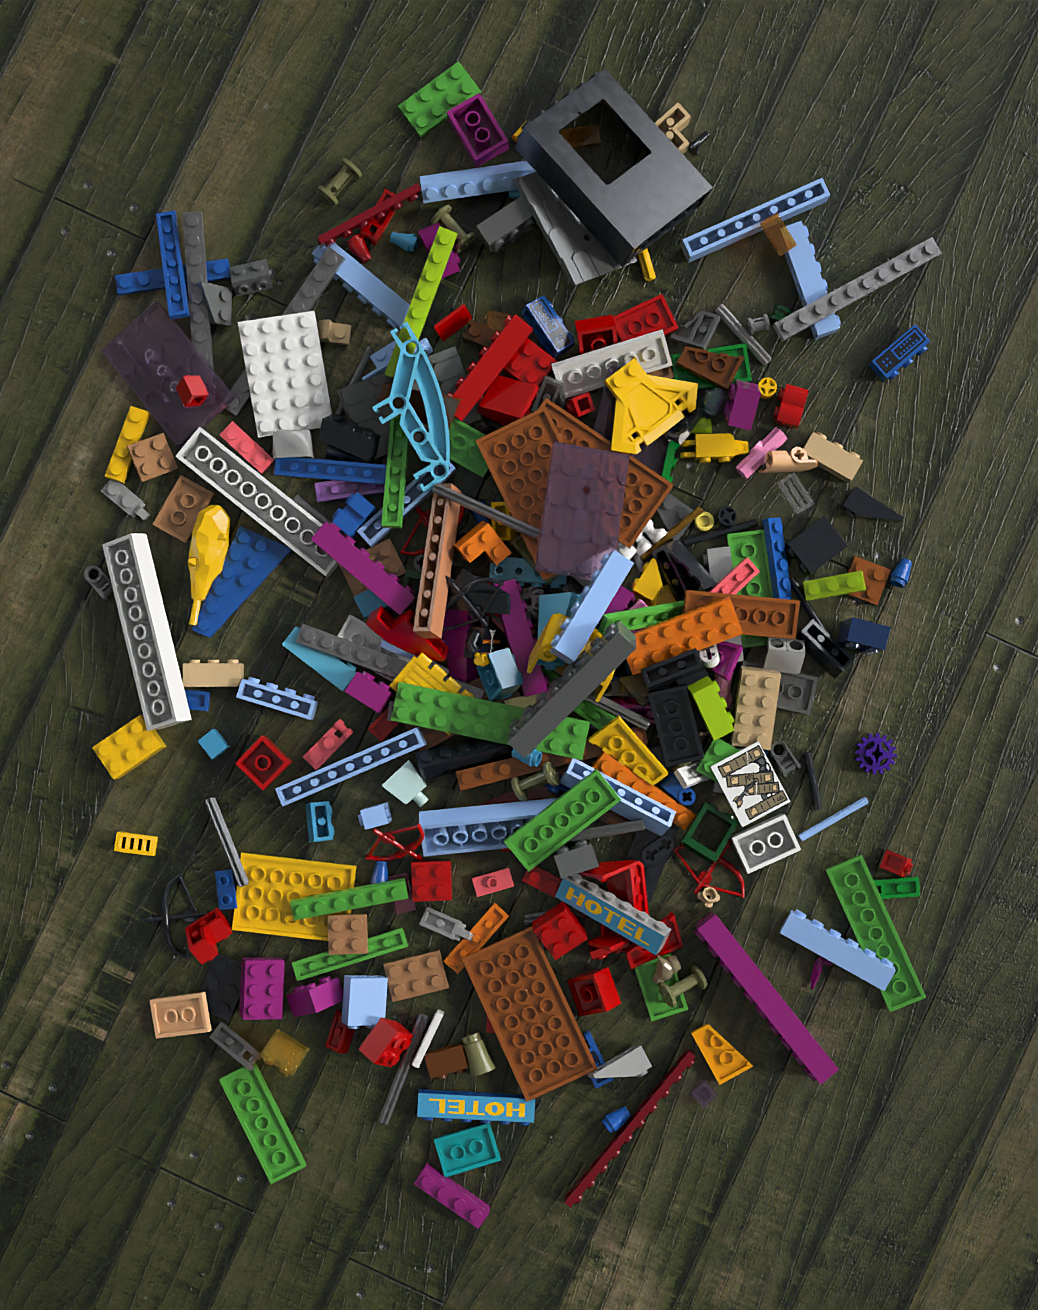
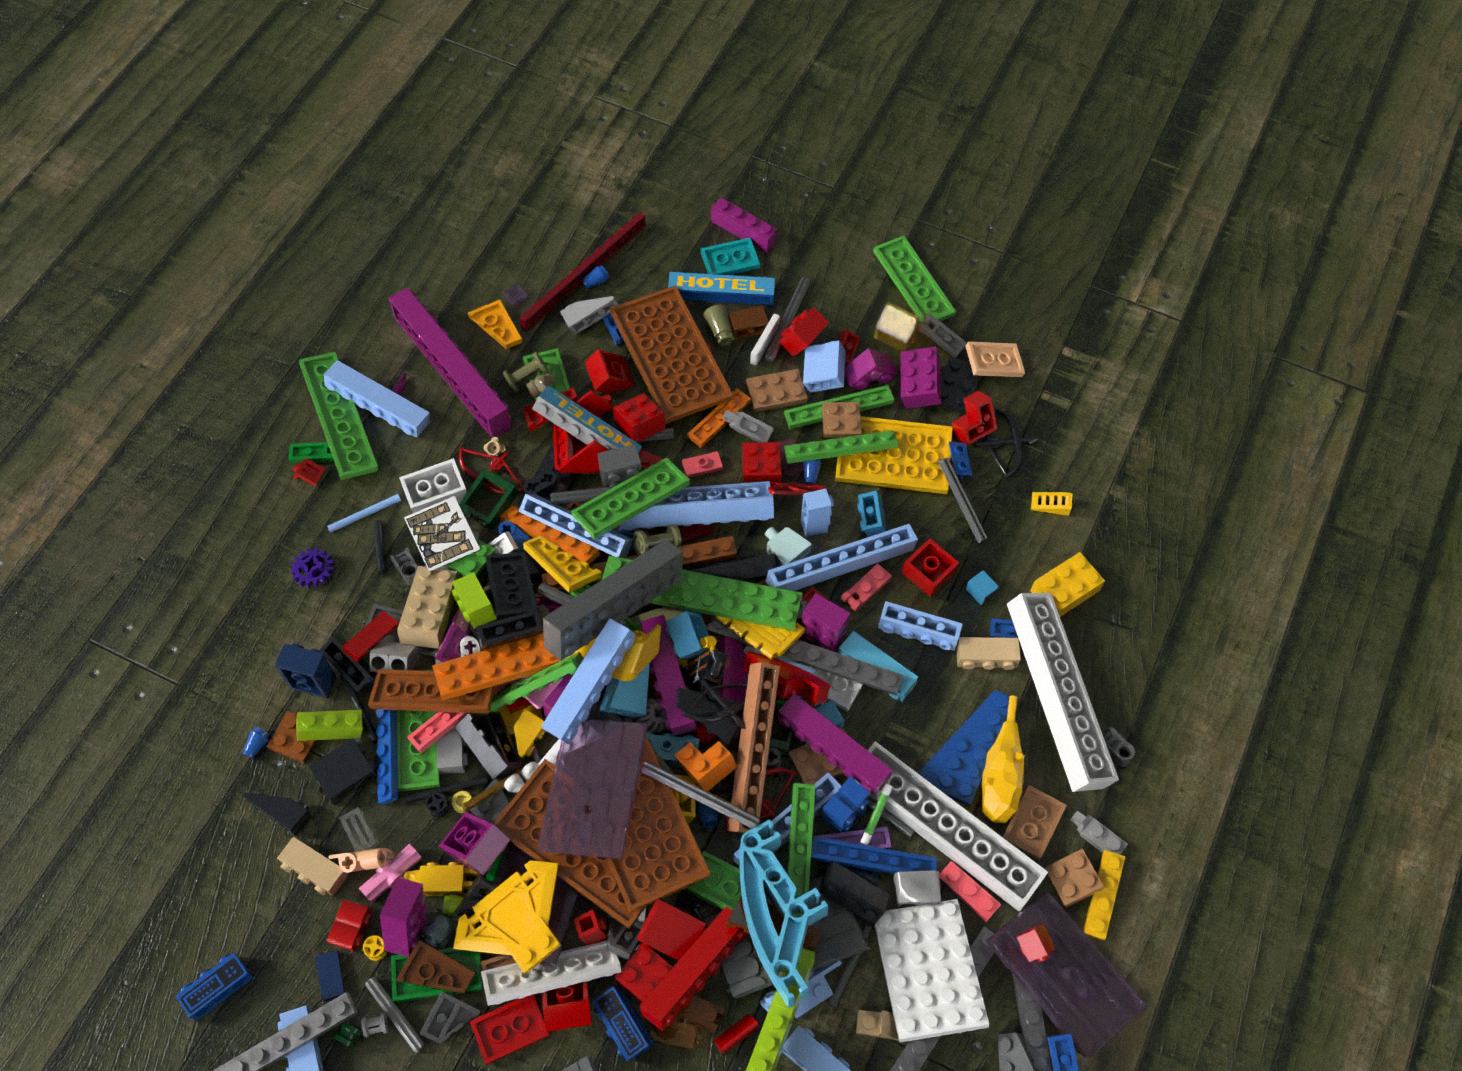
camera: 175 degrees right, 25 degrees down
none -> dark blue tile [315,951,345,1001]
none -> red tile [342,611,399,662]
none -> magenta brick [439,812,510,875]
none -> bright green bar [860,783,893,845]

